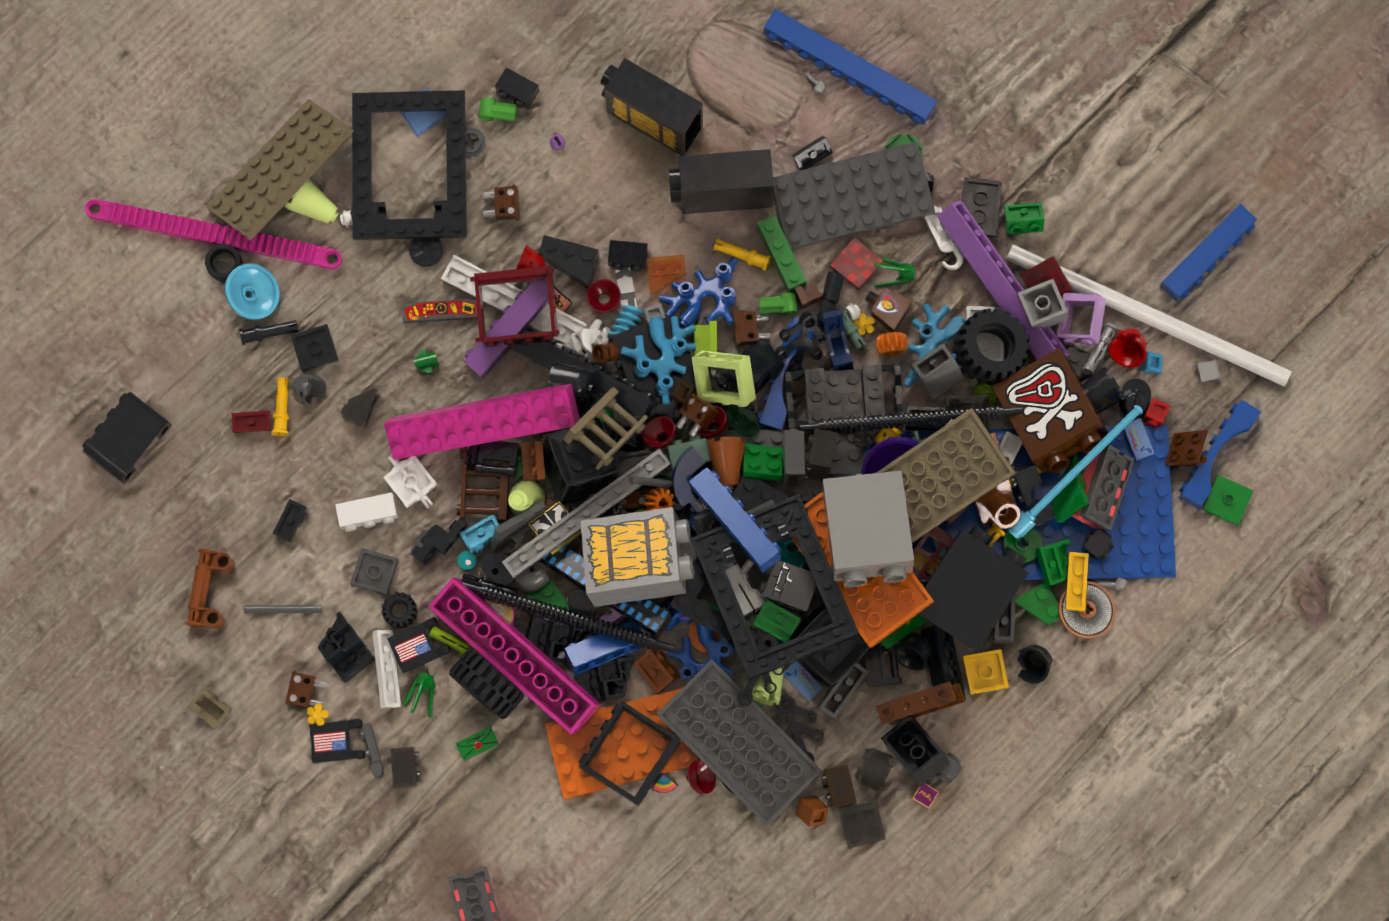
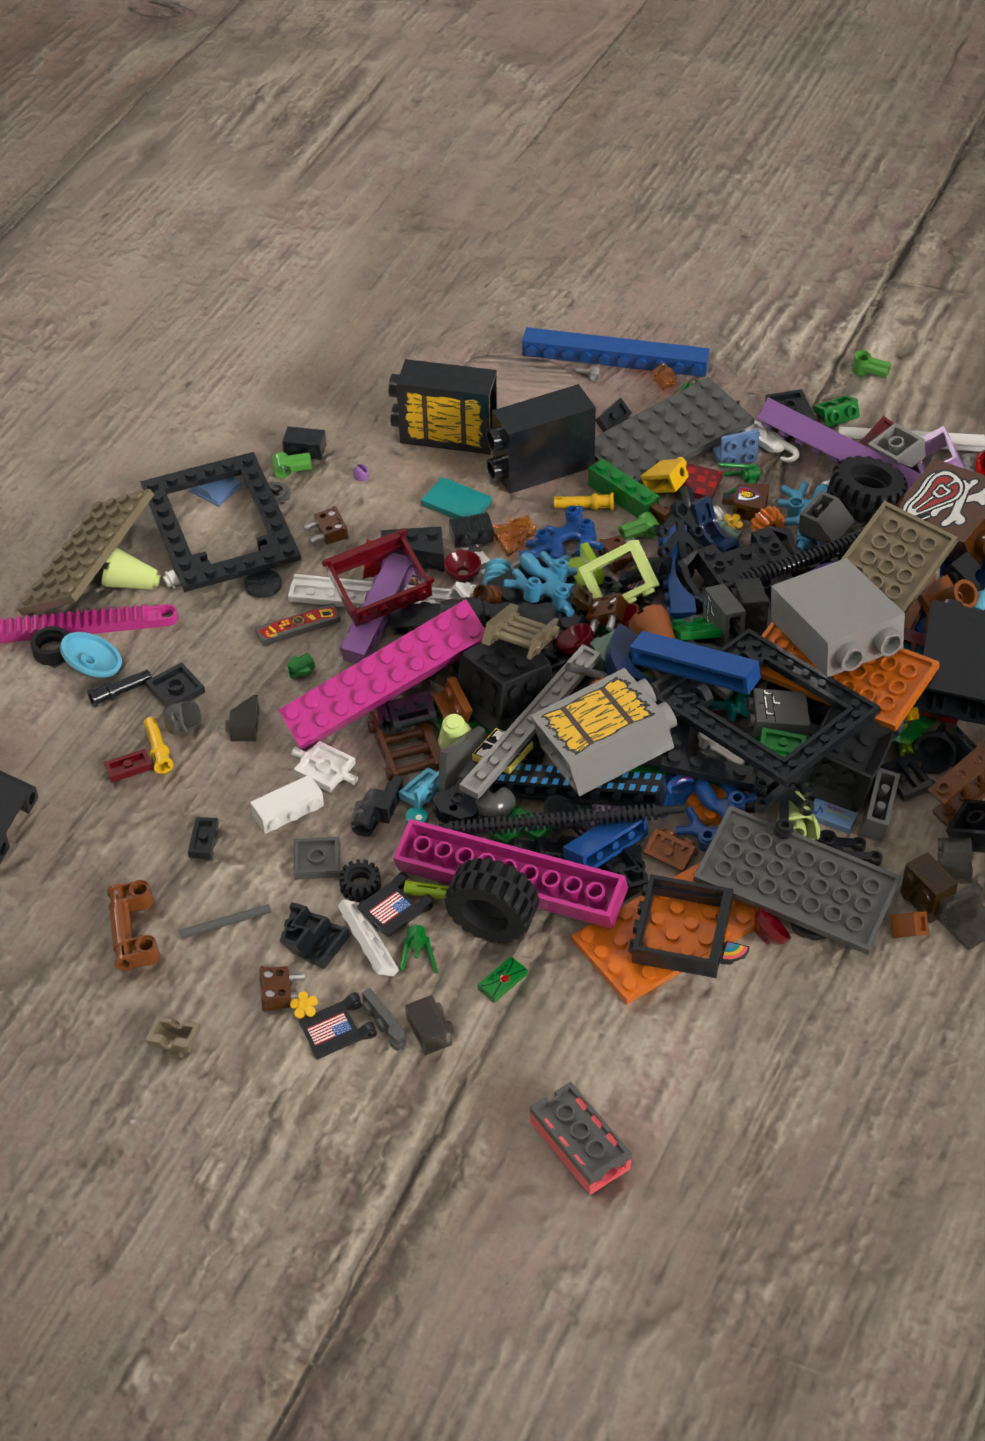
camera: 20 degrees left, 30 degrees down
none -> teal tile [421,477,492,519]
none -> yellow torso [640,457,689,493]
none -> clear orange piece [651,362,678,390]
none -> medium blue bracket [713,430,760,469]
none -> bright green piece [852,350,891,379]

